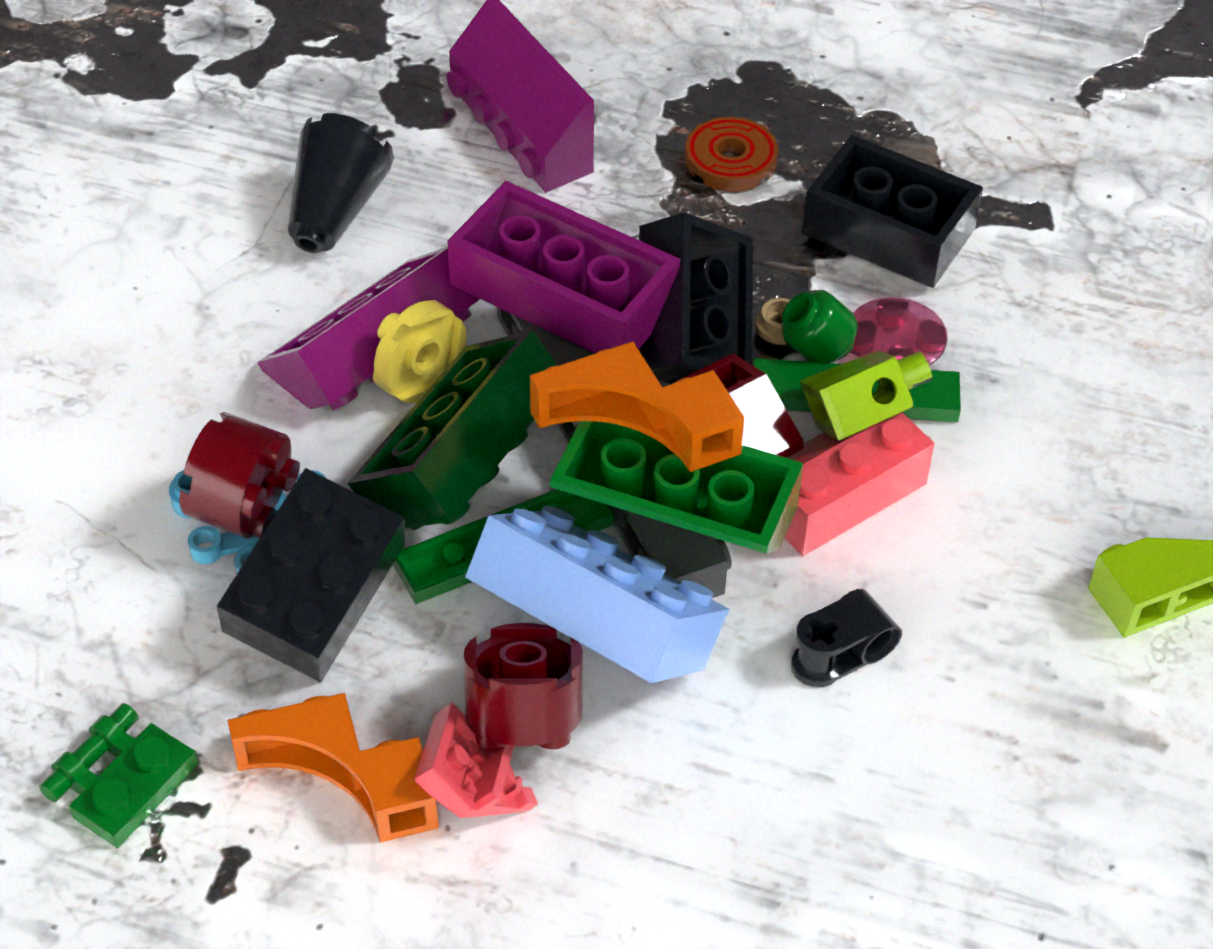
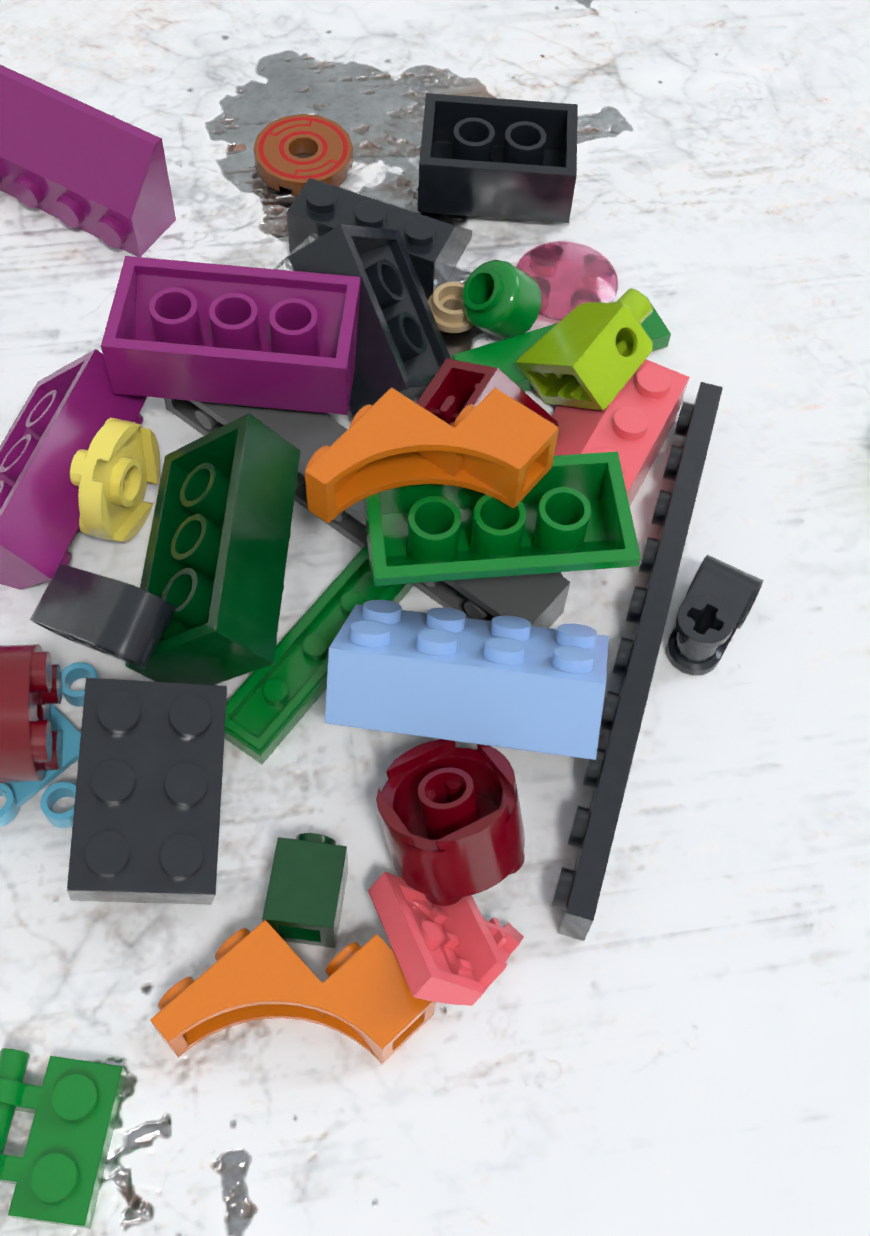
camera: 30 degrees left, 10 degrees up
none -> black beam [30,564,176,669]
none -> dark green brick [262,833,348,948]
none -> black slope [286,178,472,301]
none -> black plate [551,382,723,941]

